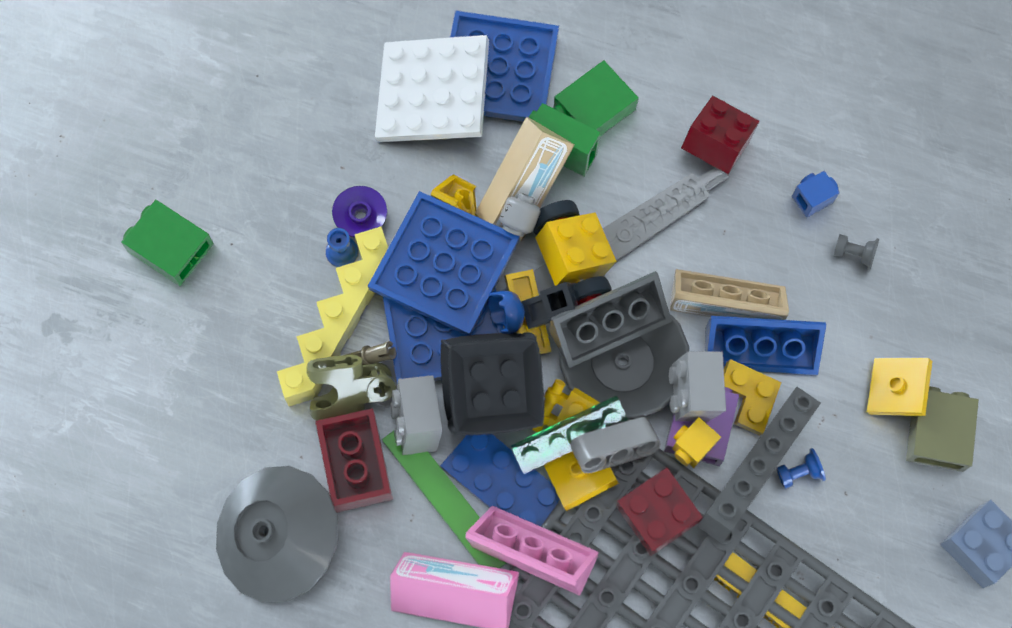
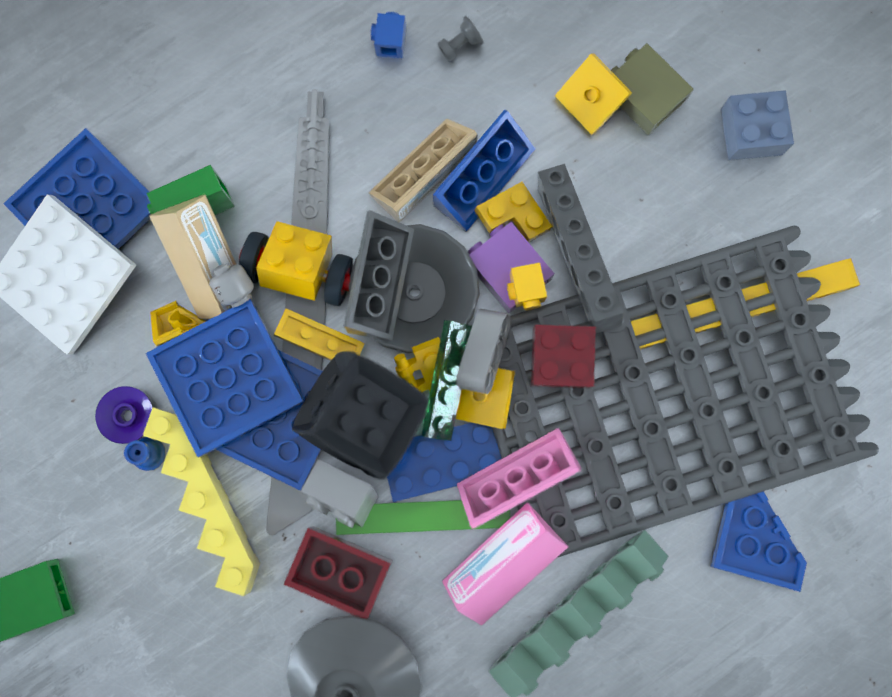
camera: 50 degrees left, 10 degrees up
olive piece [307,355,396,421] -> none
dark tan axle [346,341,396,365] -> none
blue hair [488,291,525,334] -> none
black brick [521,282,579,329] -> none
green brick [553,60,639,136] -> none
light grey brick [669,351,726,421] -> none
dark red brick [681,95,760,174] -> none
blue piece [776,448,826,489] -> none

